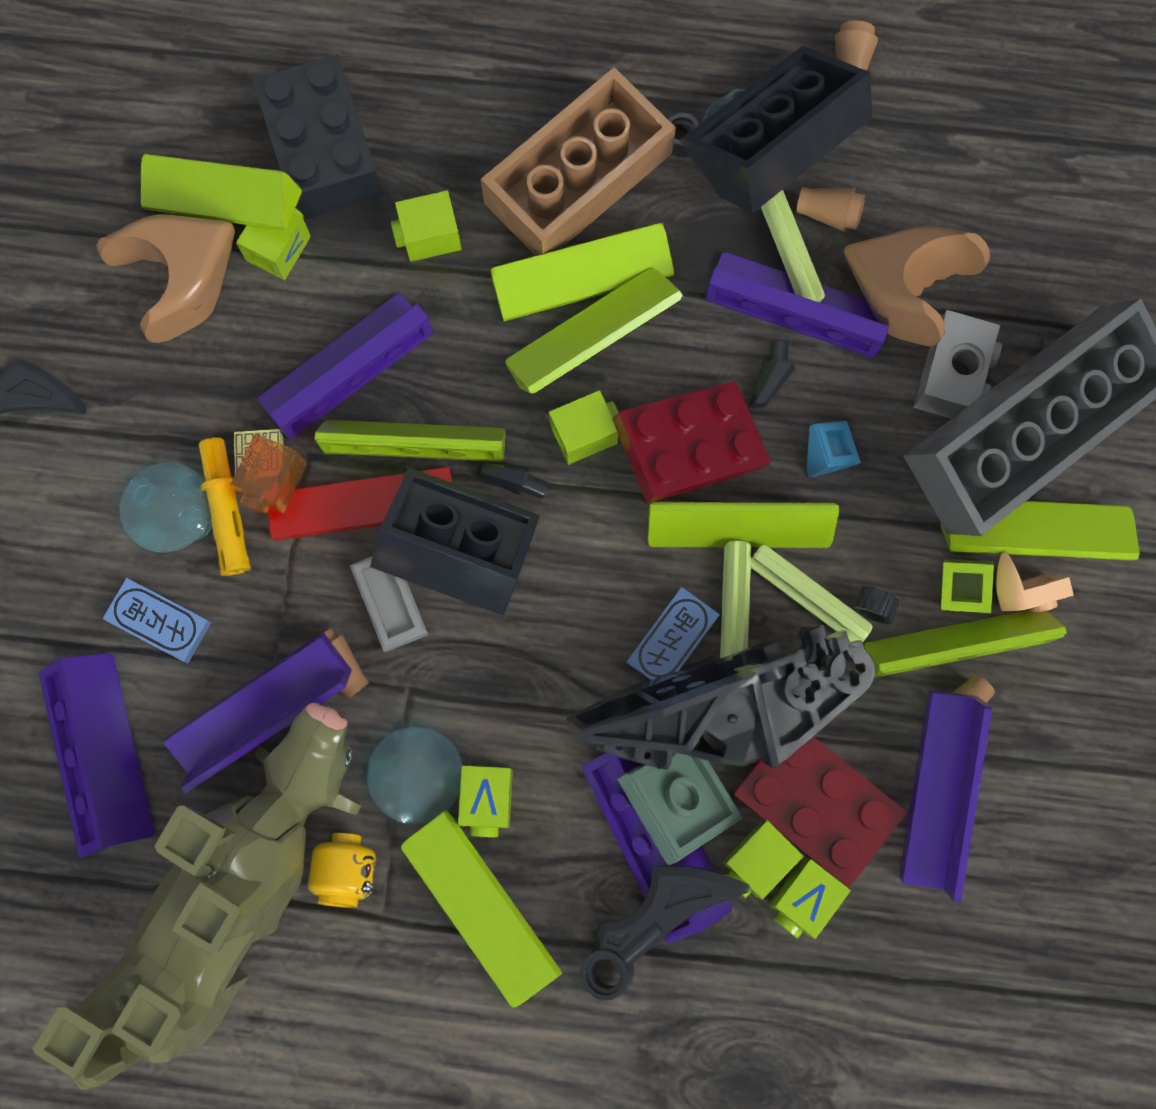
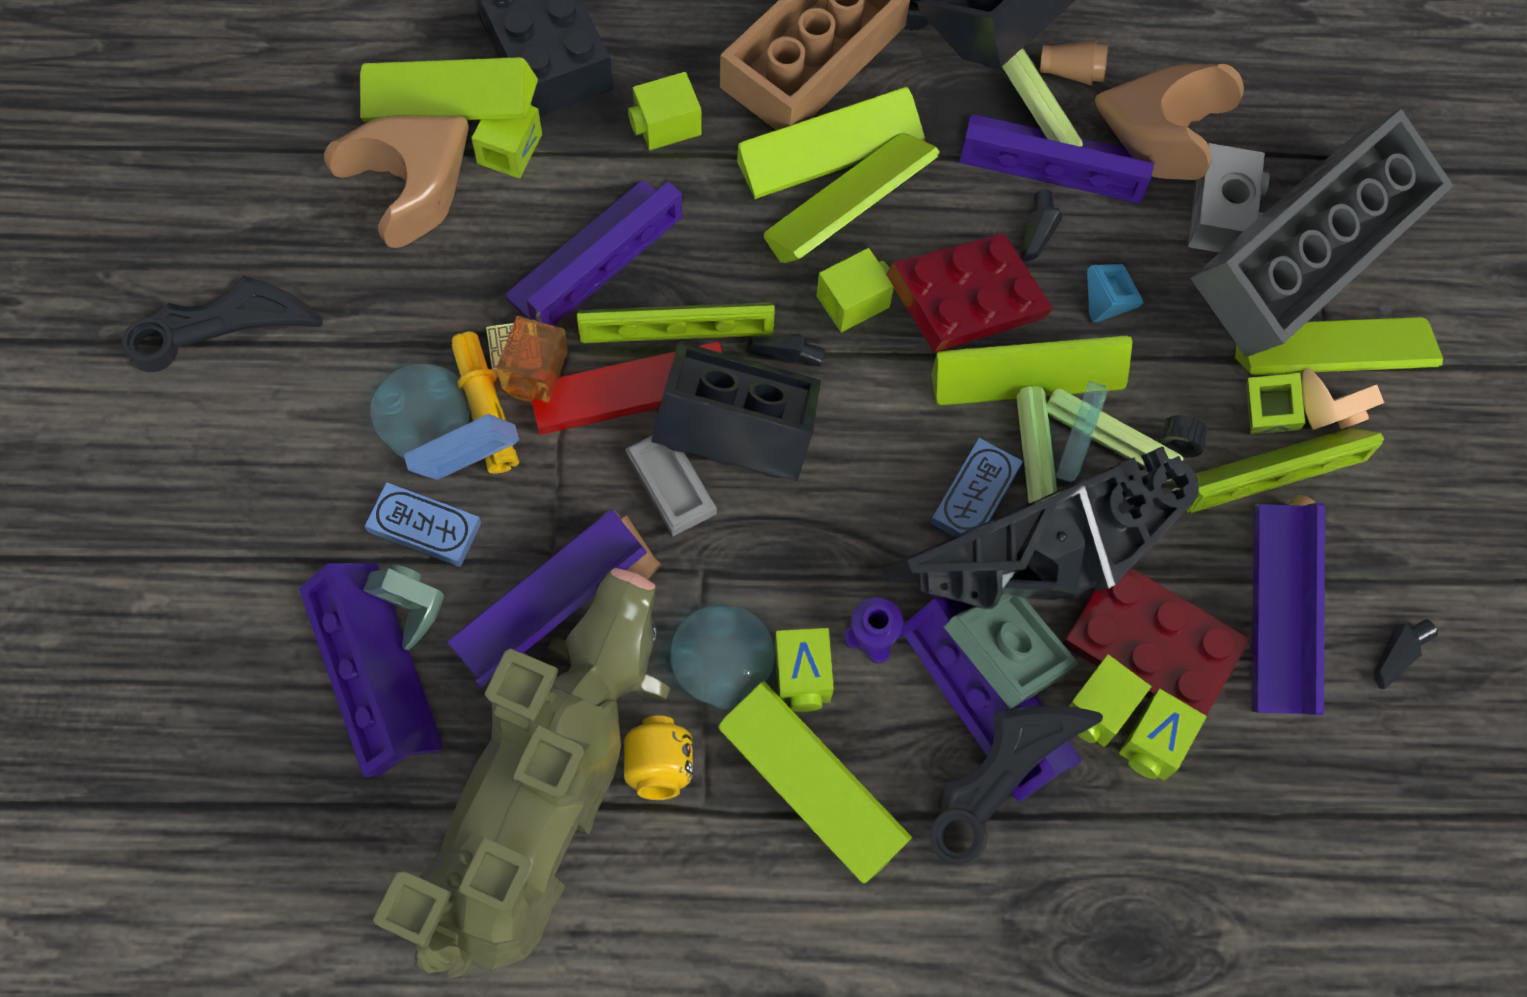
camera: 10 degrees left, 10 degrees down
none -> sand green plate [363,565,444,650]
none -> medium blue tile [404,414,519,480]
none -> dark purple brick [844,598,904,664]
none -> clear light blue tile [1055,381,1108,483]
none -> black bar [1374,619,1438,689]

